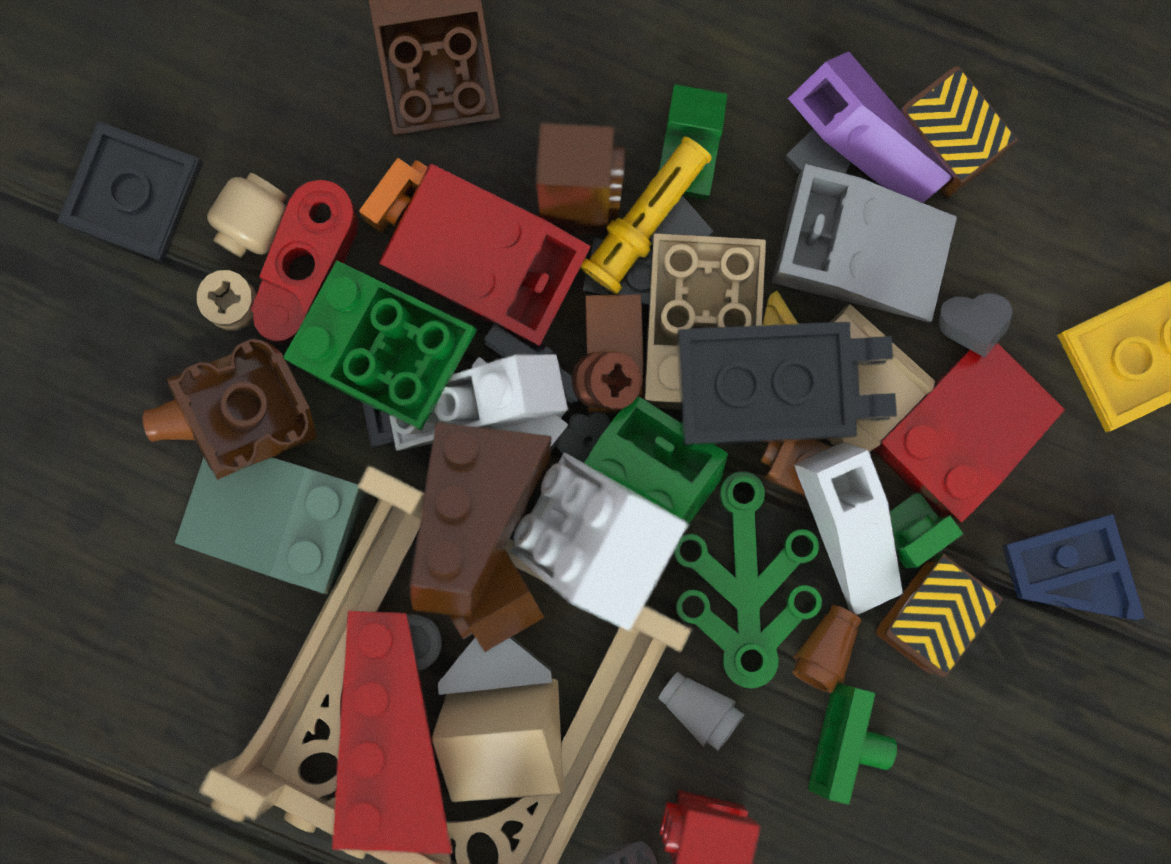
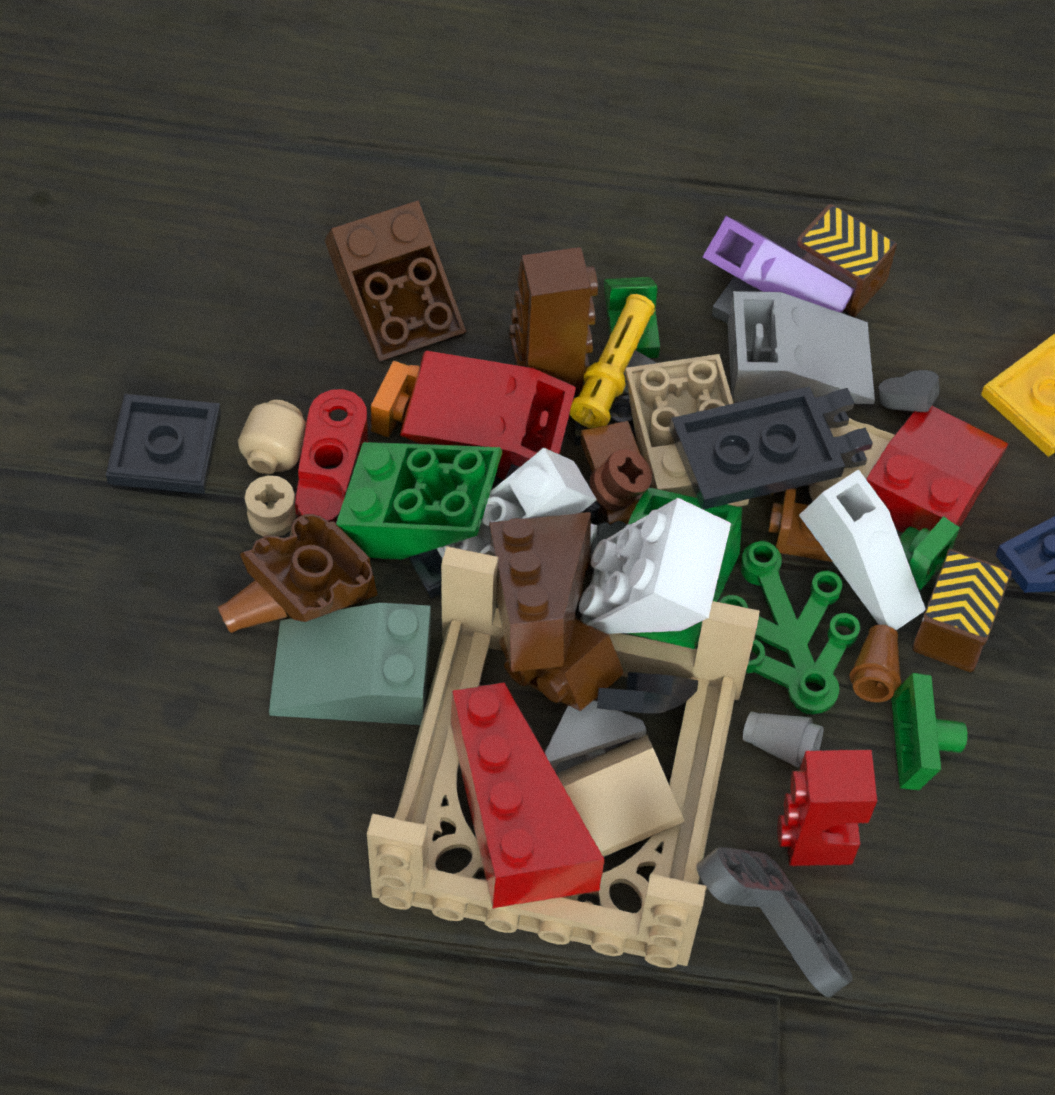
camera: 15 degrees left, 25 degrees down
none -> black slope [597,672,698,713]

